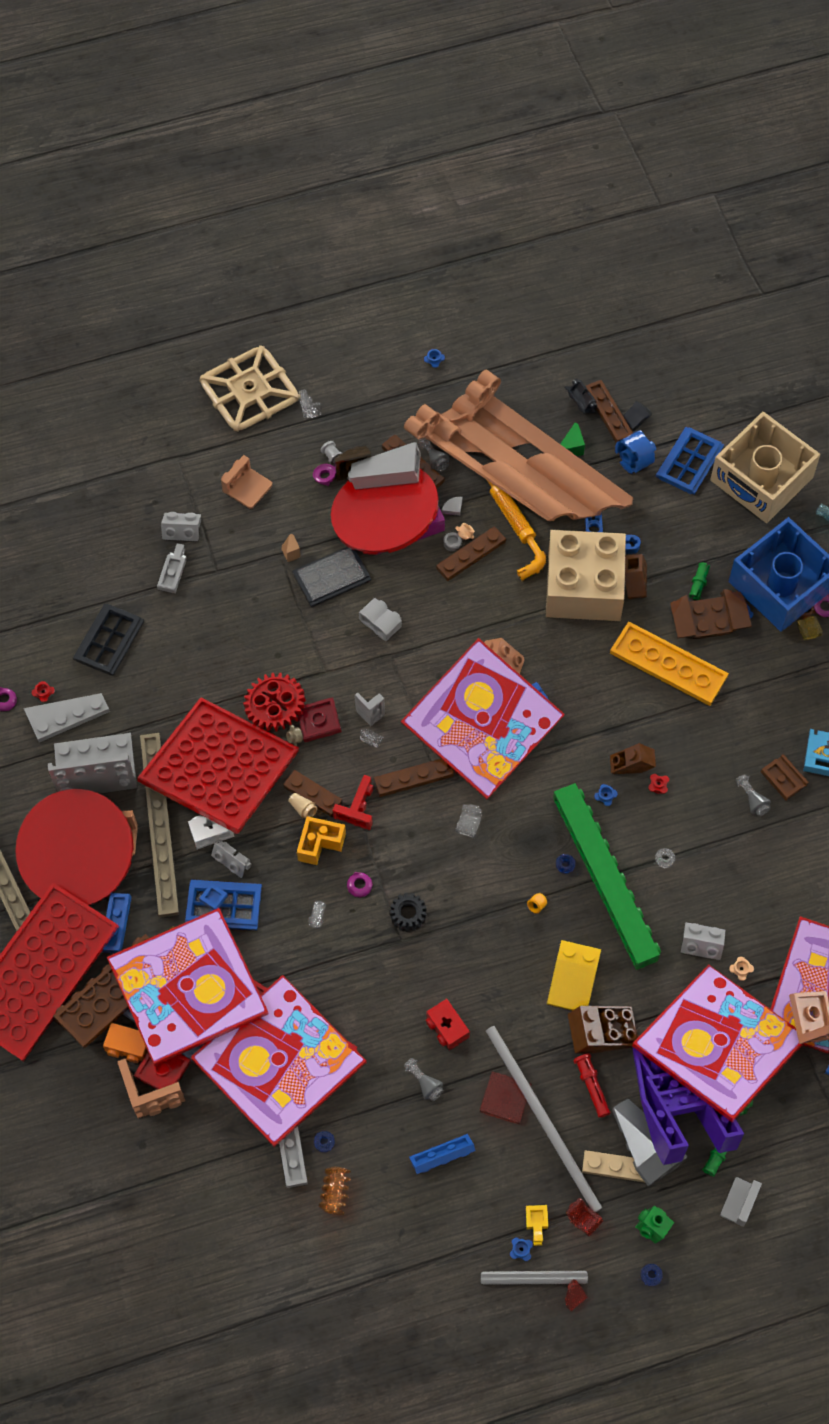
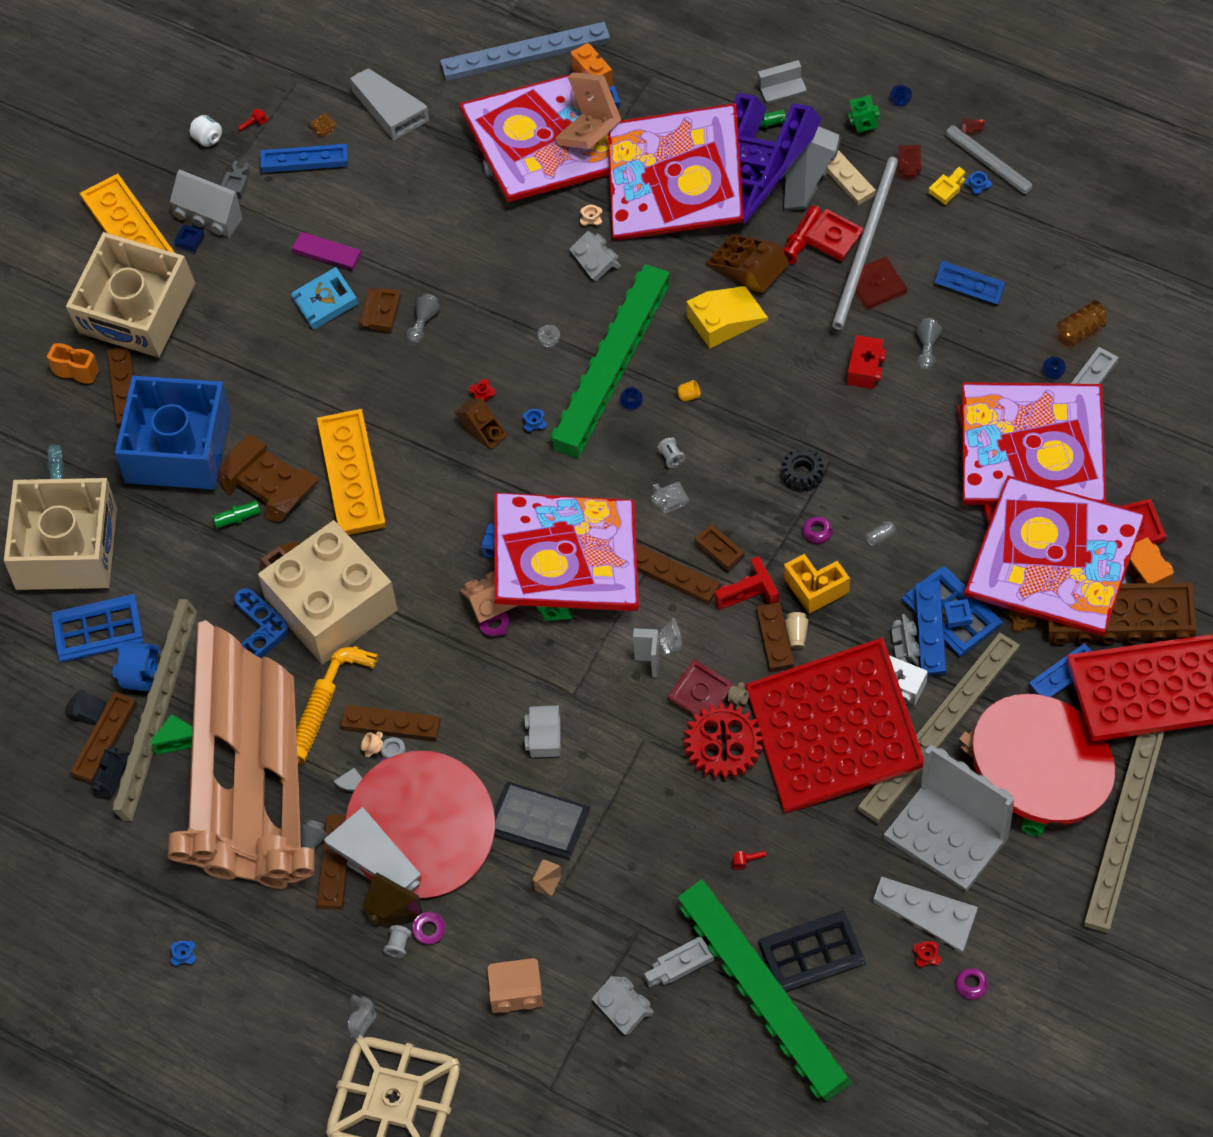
camera: 130 degrees left, 5 degrees down
nougat bracket [117,1059,185,1118] -> none
none -> dark tan plate [113,599,197,821]
none -> light grey bush [657,437,686,468]
none -> green brick [678,879,852,1102]
none -> reddish brown plate [694,524,745,571]
none -> red hand [732,851,767,870]
none -> red plate [804,209,864,261]
none -> blue plate [916,581,947,676]

